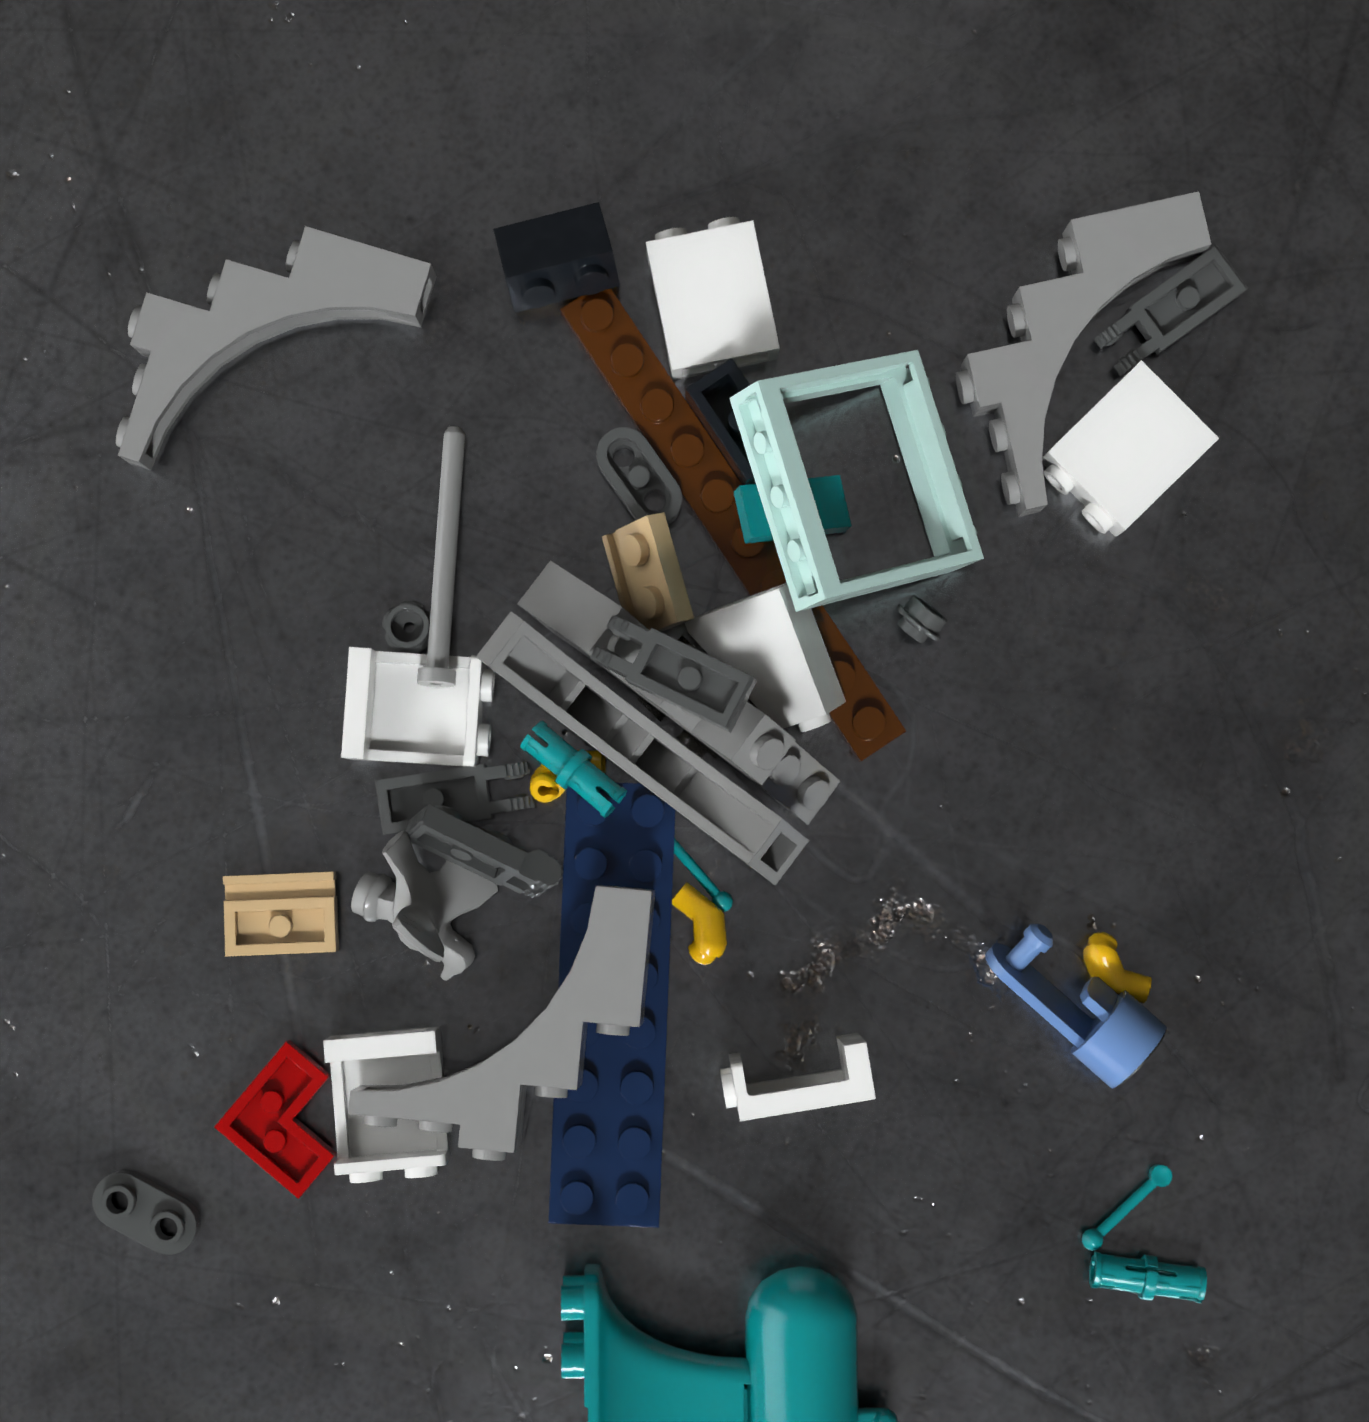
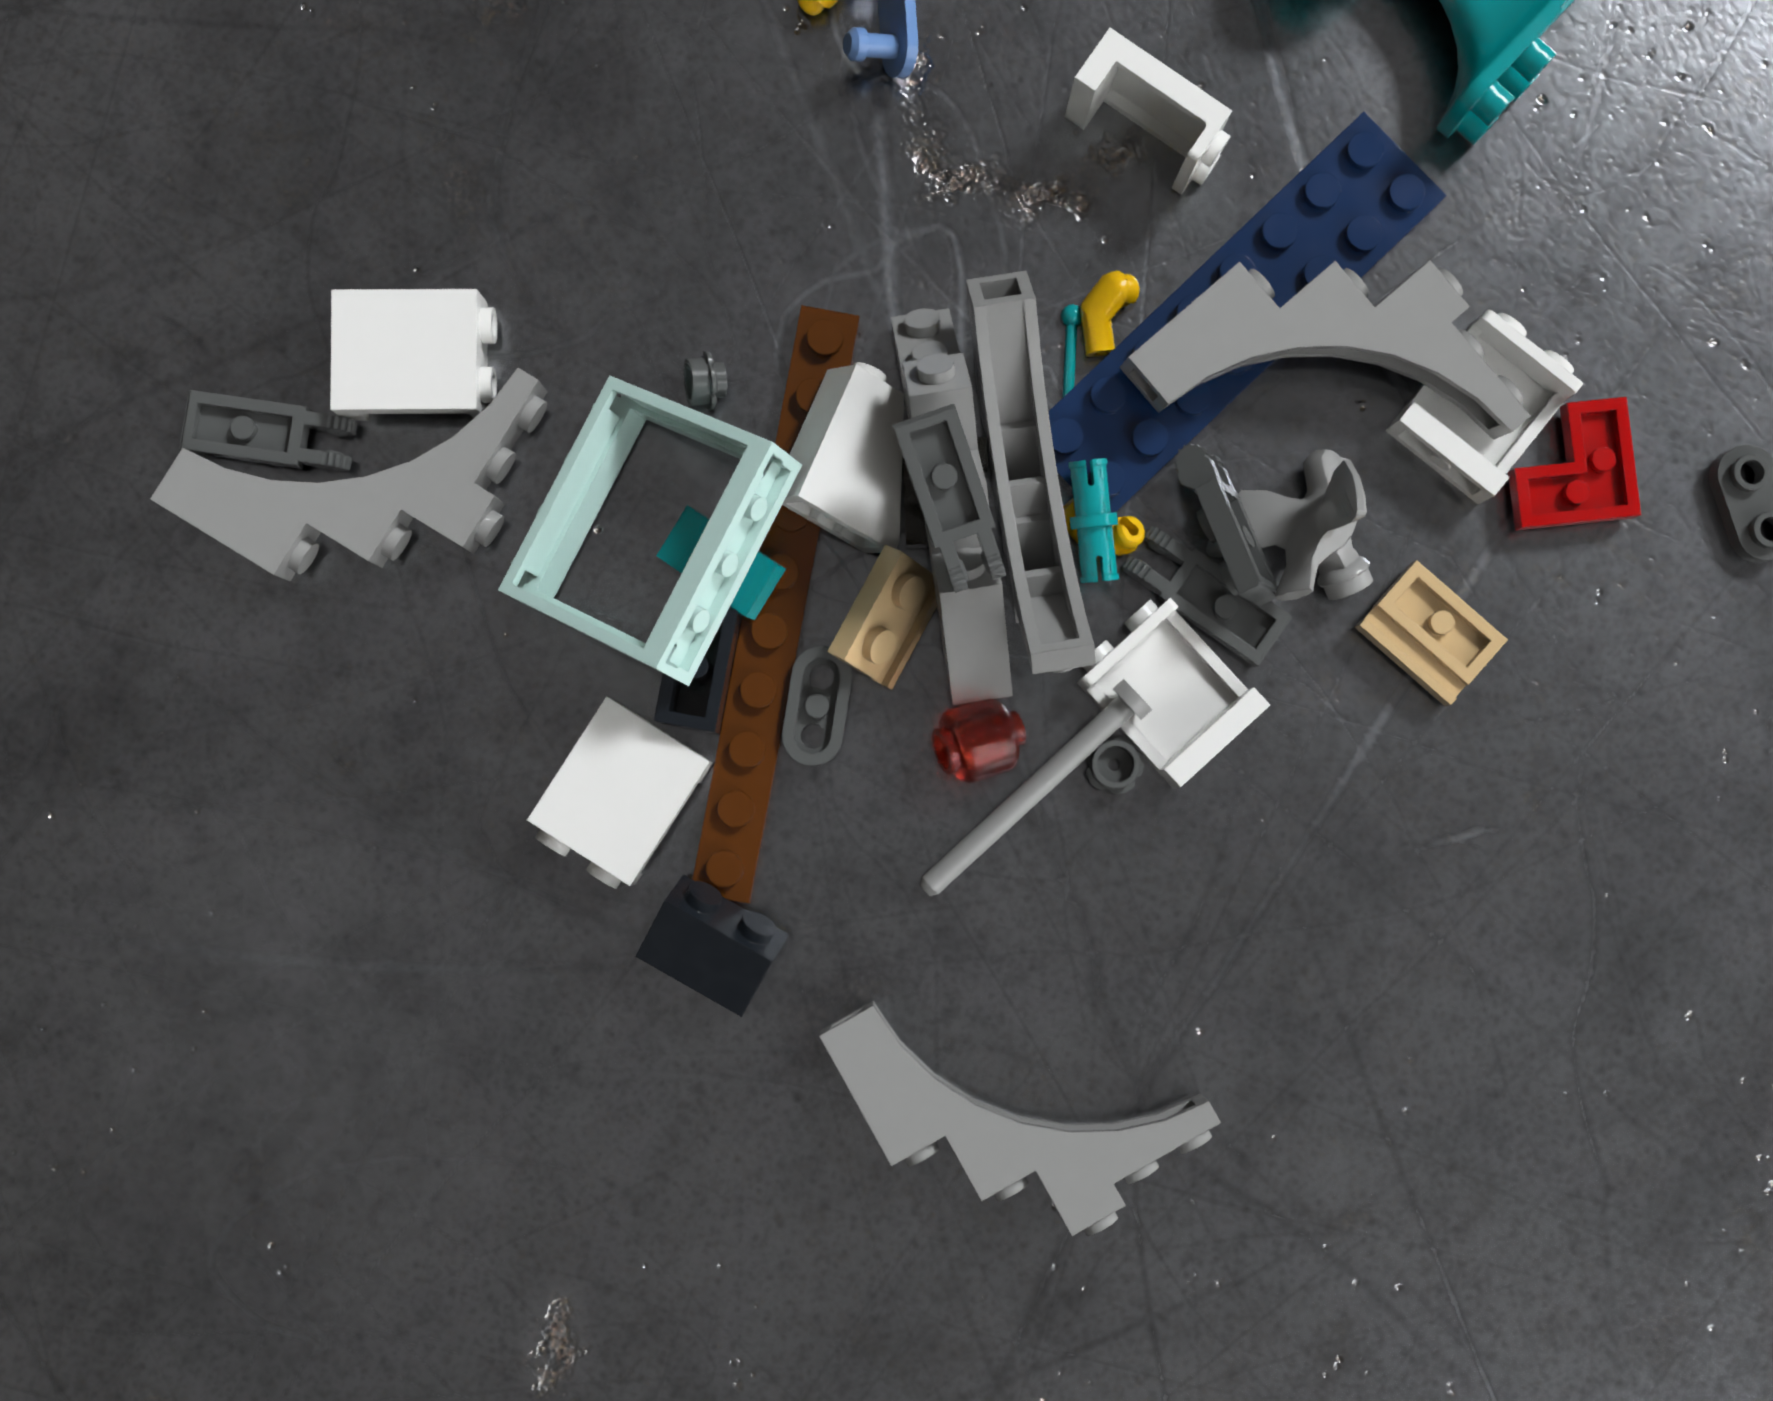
camera: 135 degrees left, 0 degrees up
none -> clear red head [932,699,1026,784]

